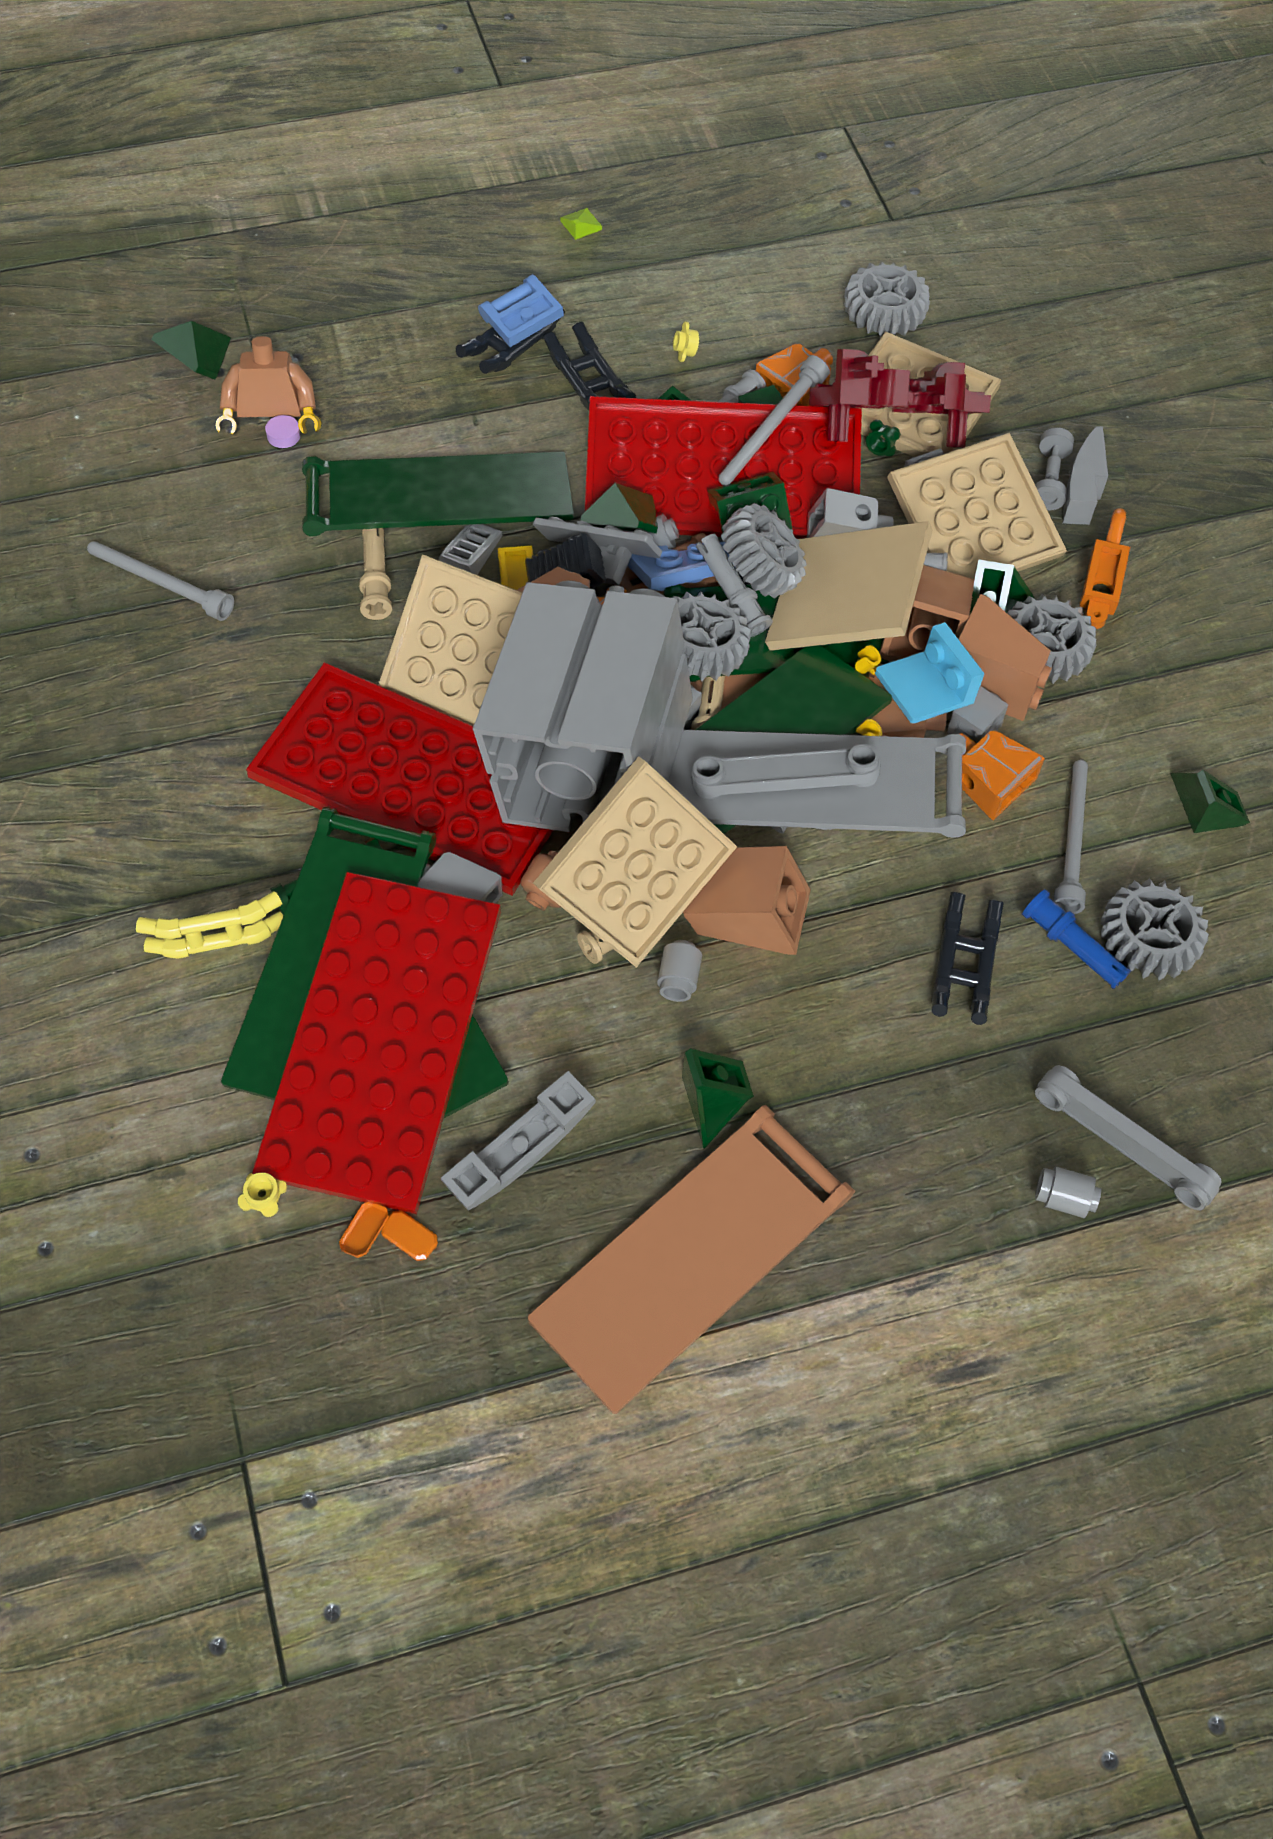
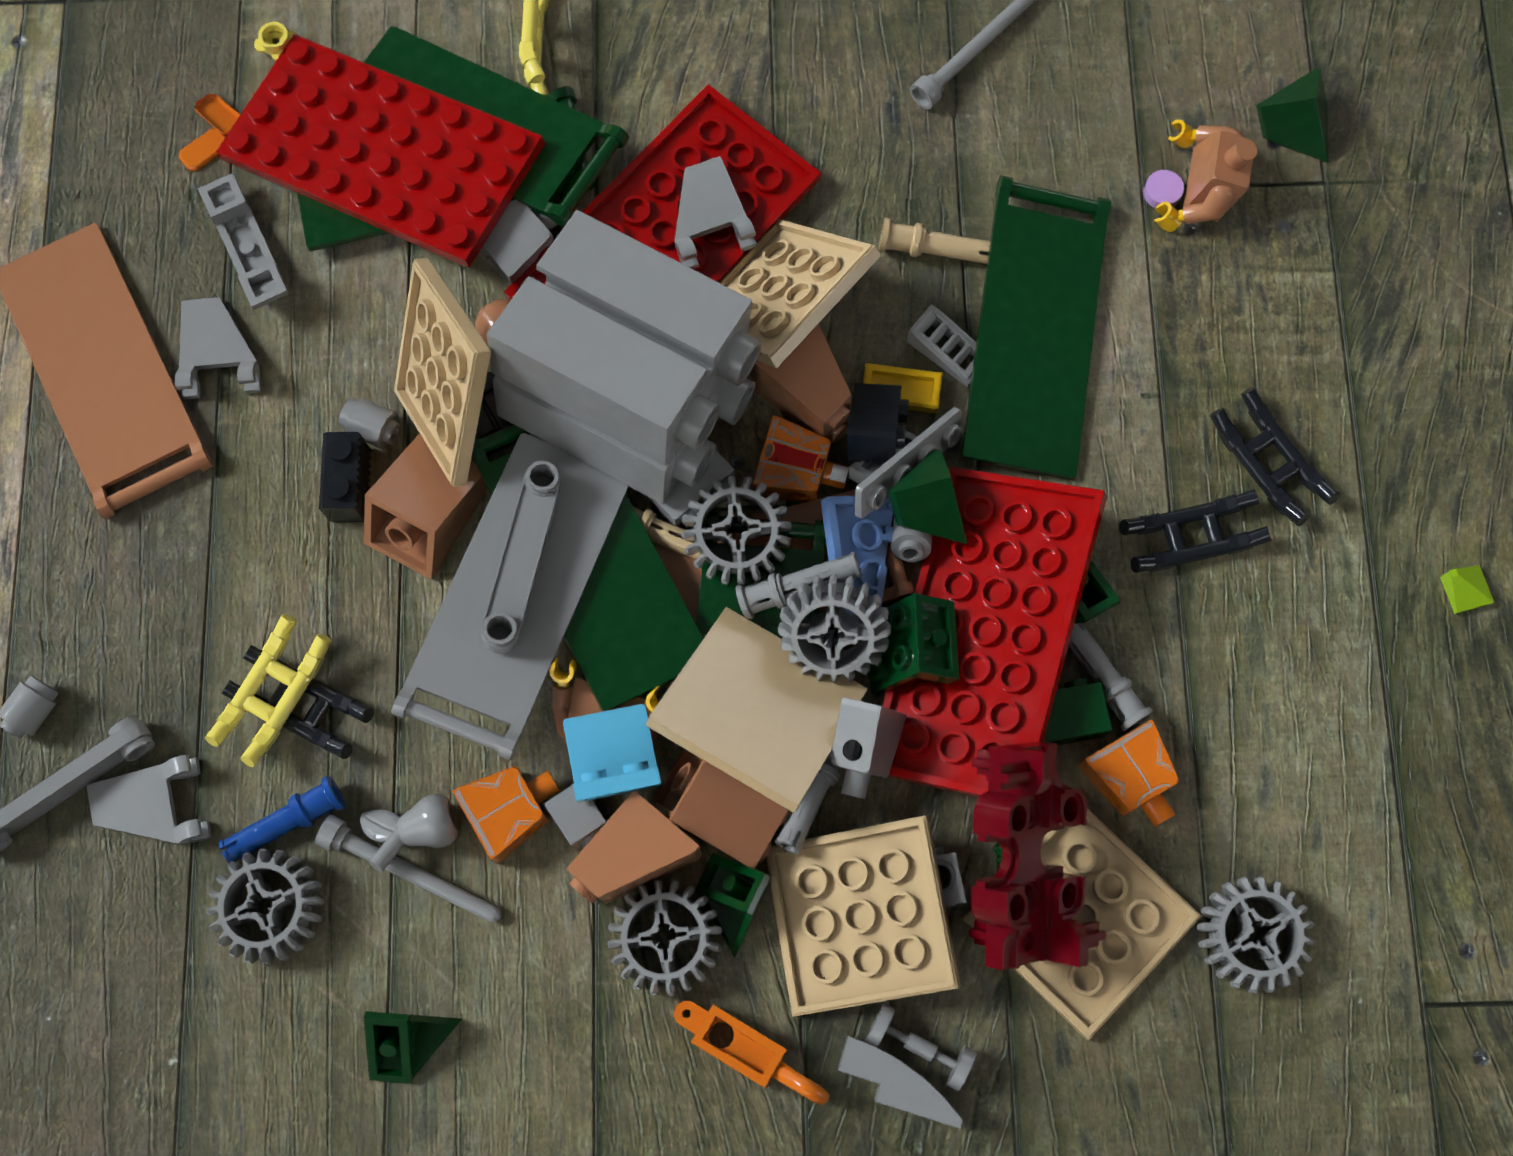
camera: 110 degrees right, 15 degrees up
medium blue plate [478,274,564,347] -> none
light yellow plate [673,322,699,362] -> none
dark green slope [682,1048,754,1149] -> none
light grey piece [719,355,830,485] -> none
none -> light grey flag [86,755,212,844]
none -> light grey flag [175,297,262,400]
none -> light yellow piece [205,614,332,767]
none -> black brick [319,432,372,522]
none -> light grey piece [360,794,459,872]
none -> light grey flag [674,156,757,269]

